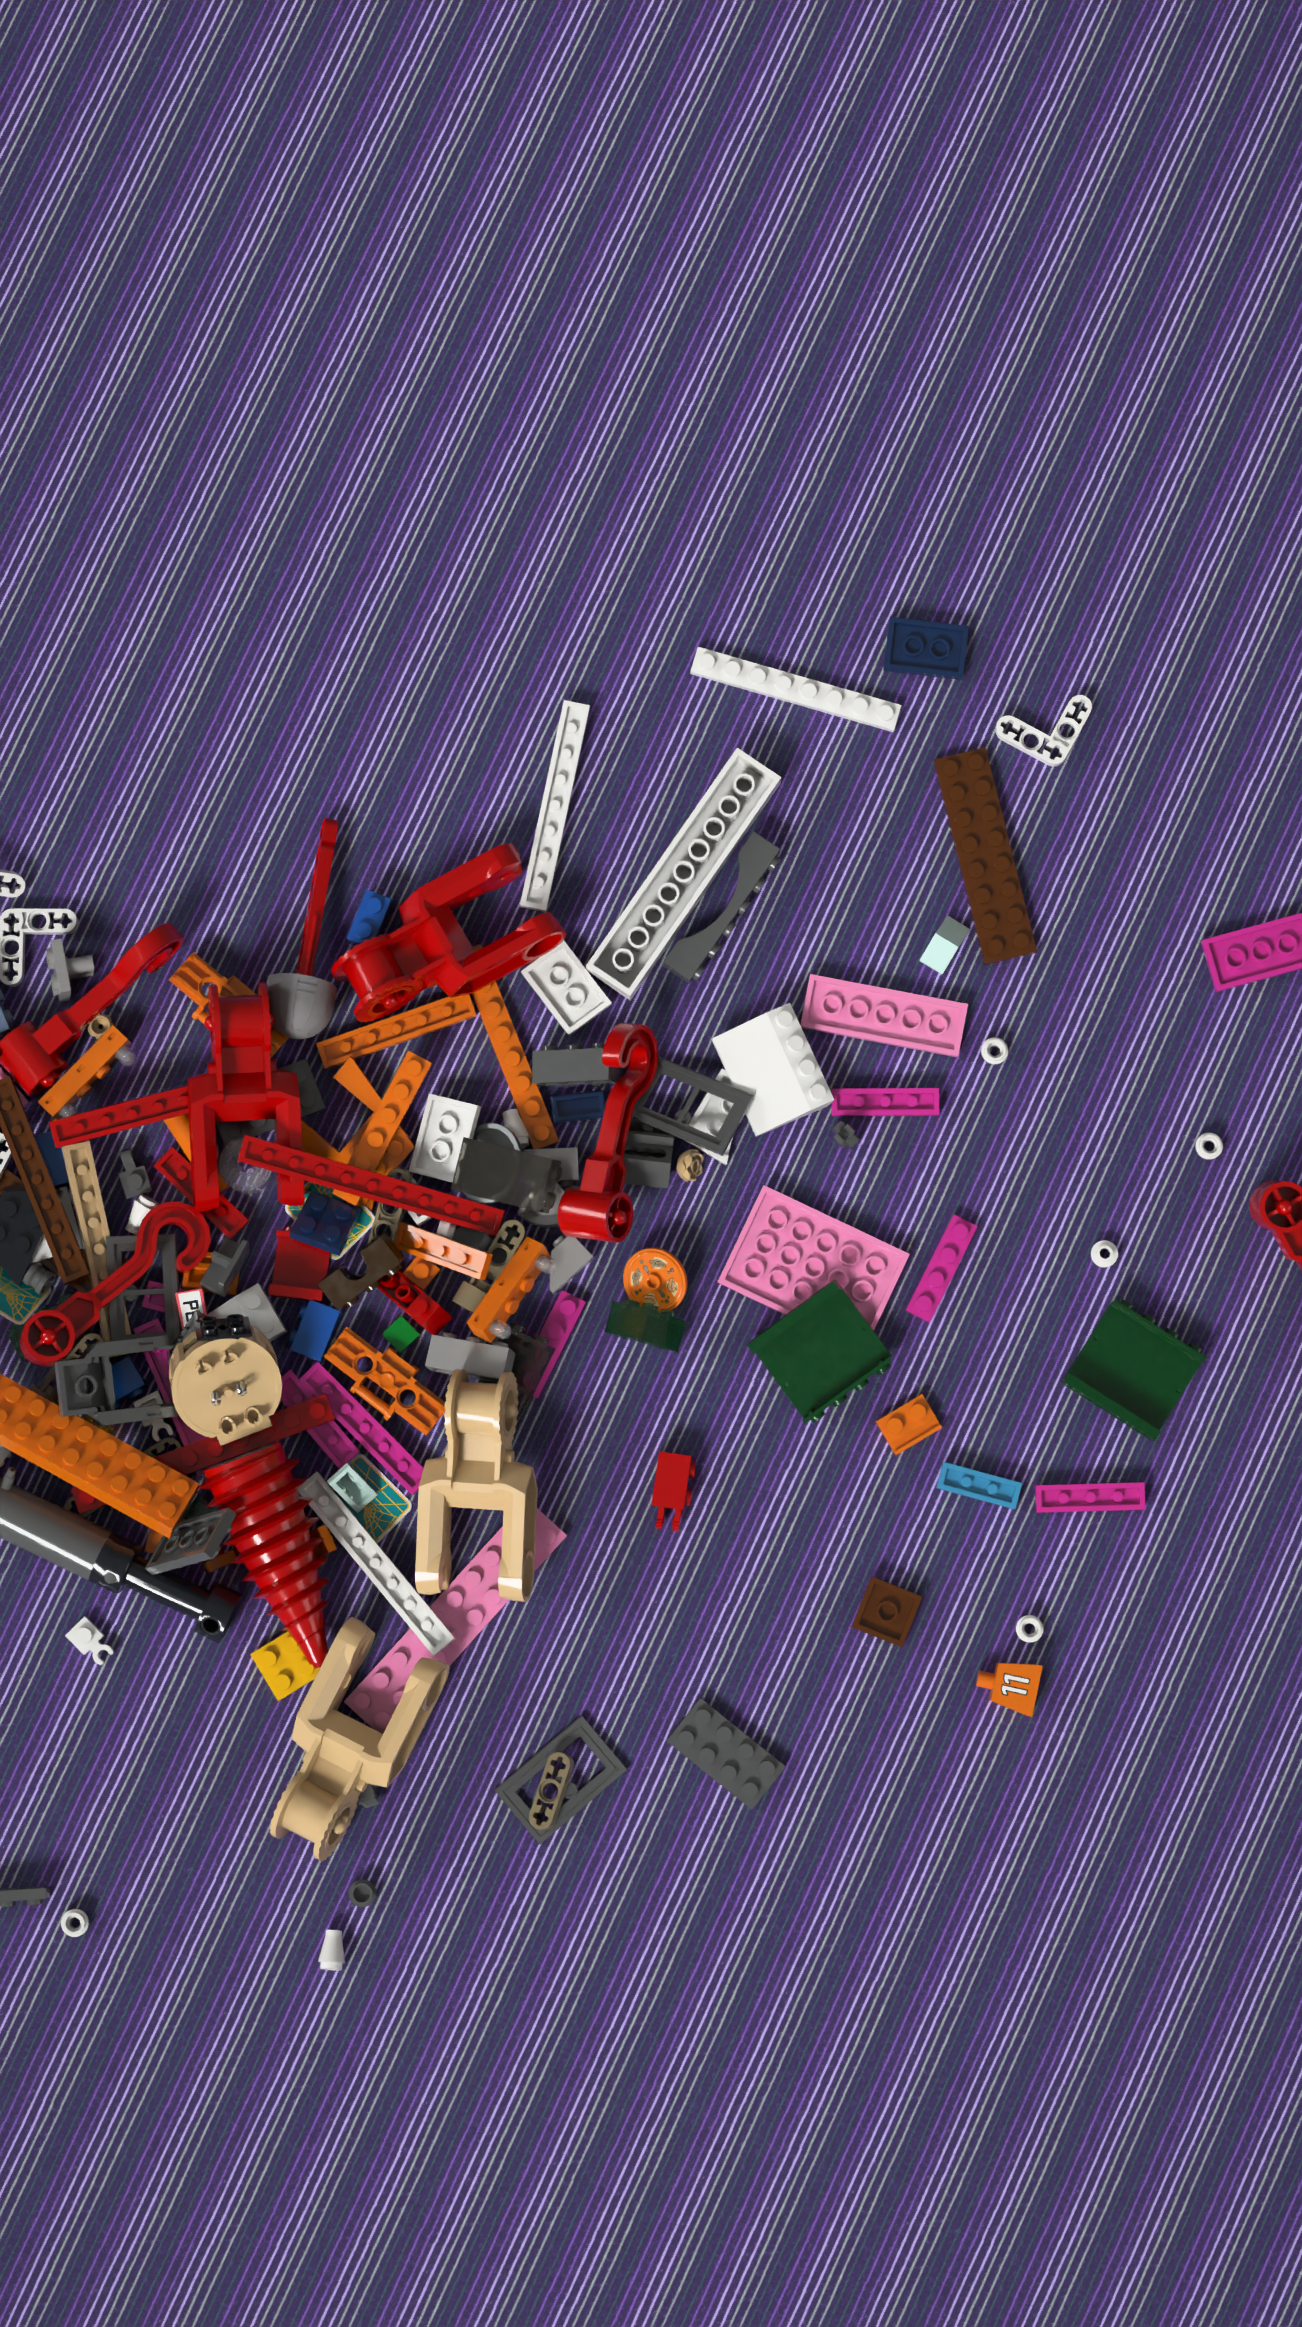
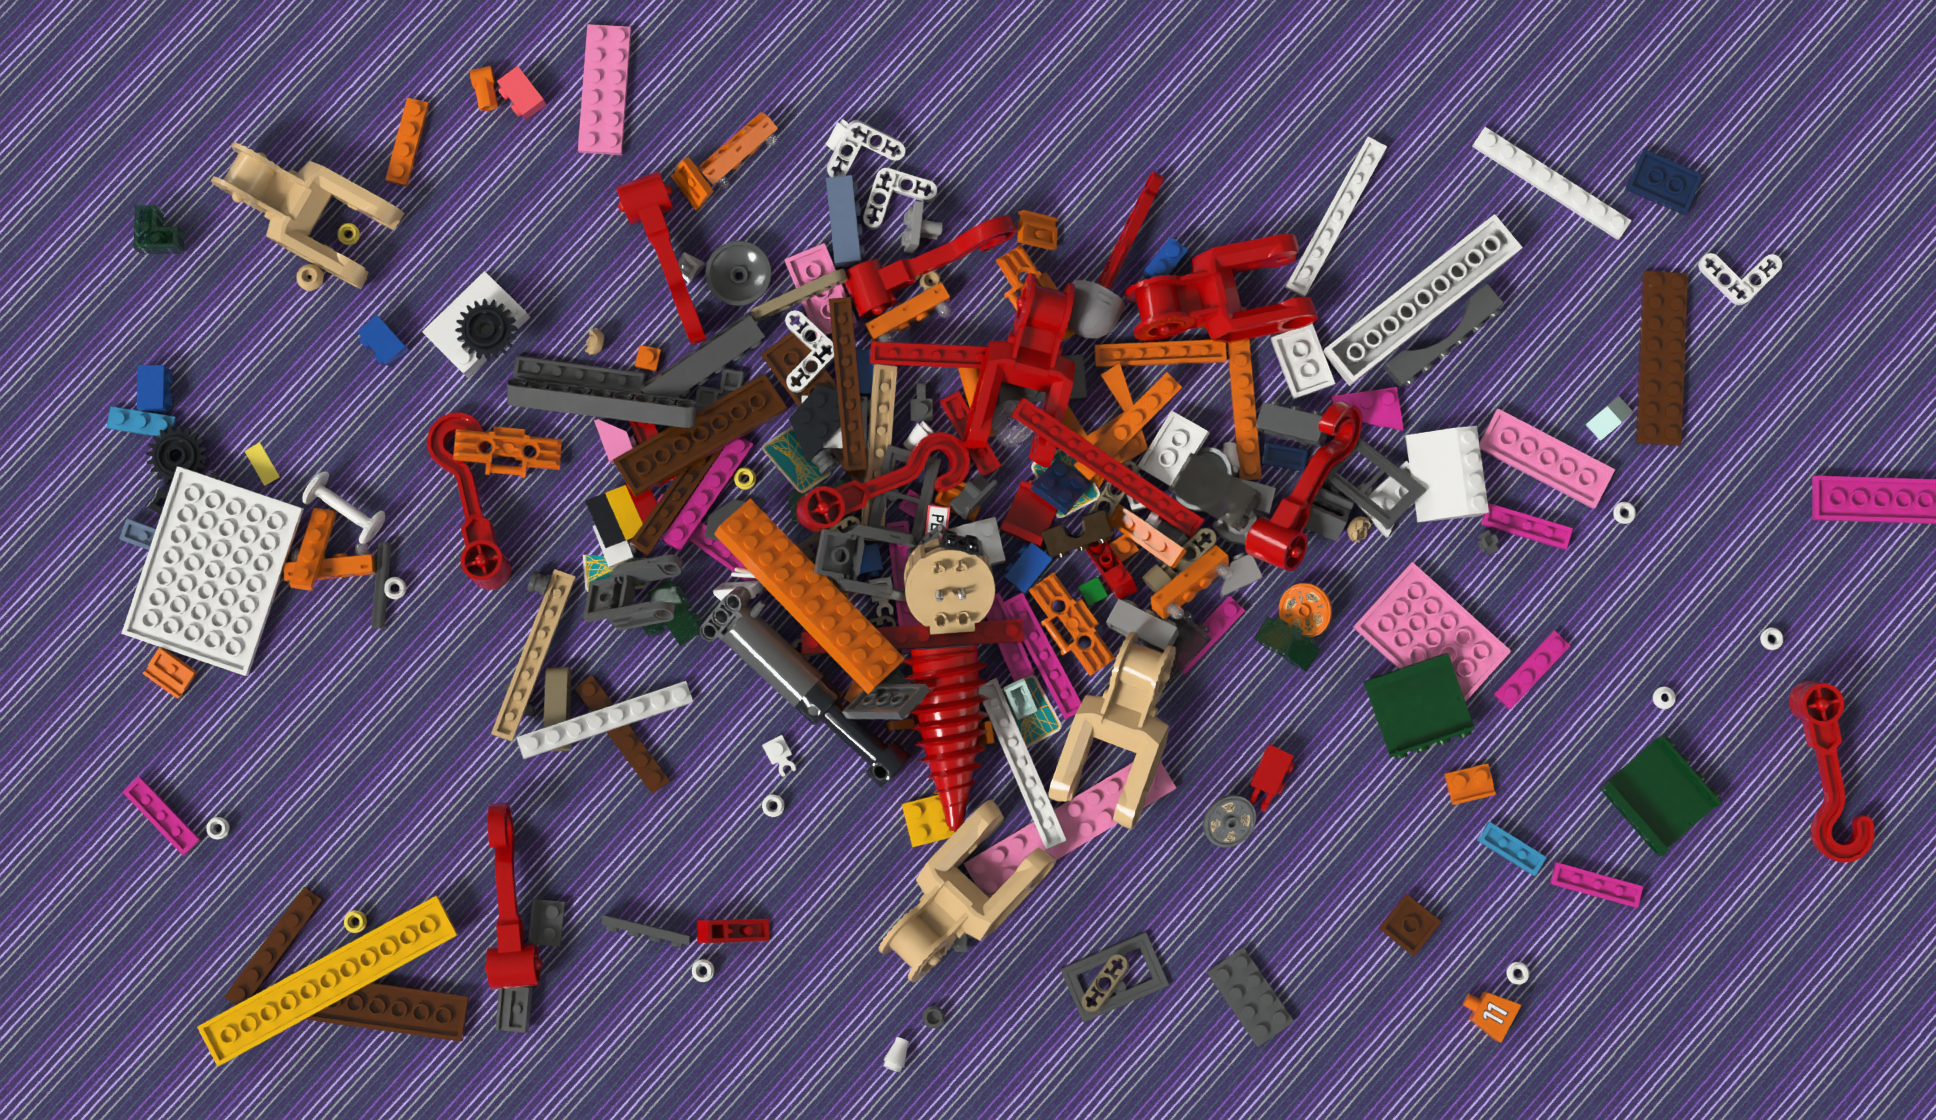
camera: 15 degrees right, 0 degrees up
none -> red slope [697,919,769,943]
none -> white plate [762,795,785,817]
none -> orange plate [1017,210,1058,250]
none -> dark grey shield [1203,795,1256,847]
none -> dark pink wing [1331,387,1404,431]

